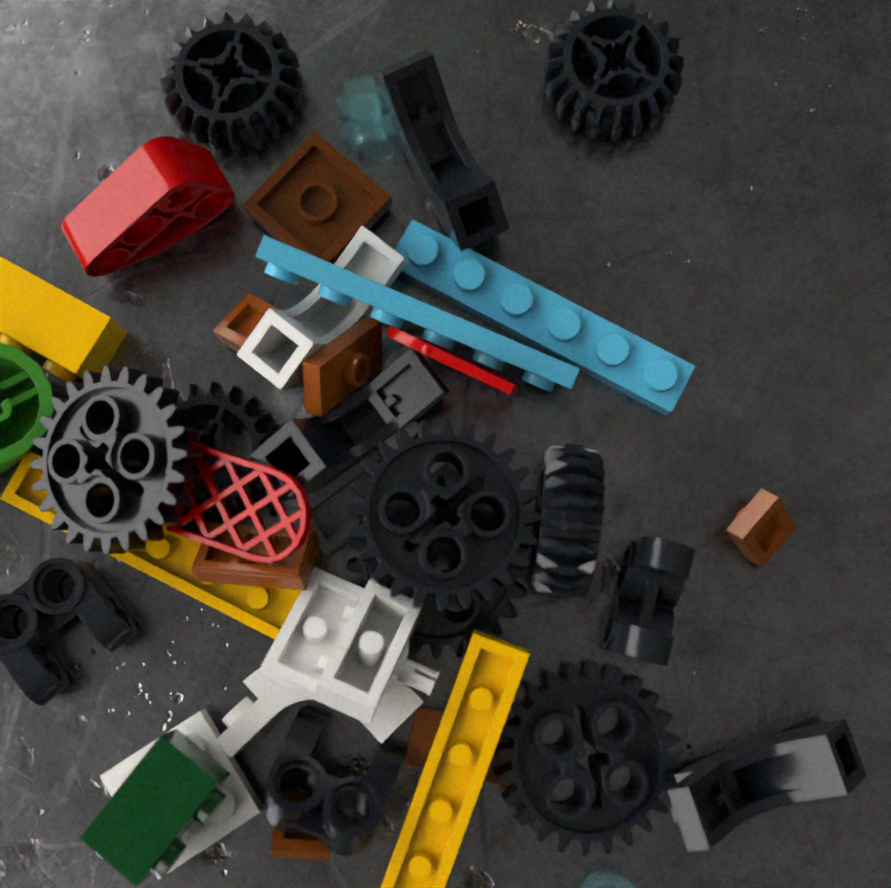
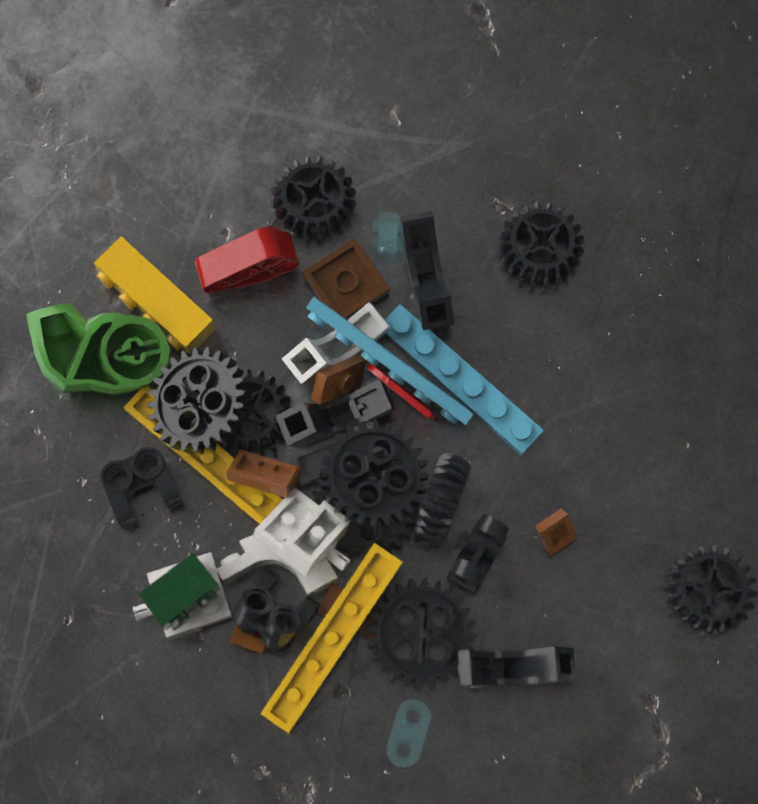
camera: 10 degrees right, 5 degrees down
red window [166,442,312,563] -> none
dark orange plate [213,293,281,352] -> none

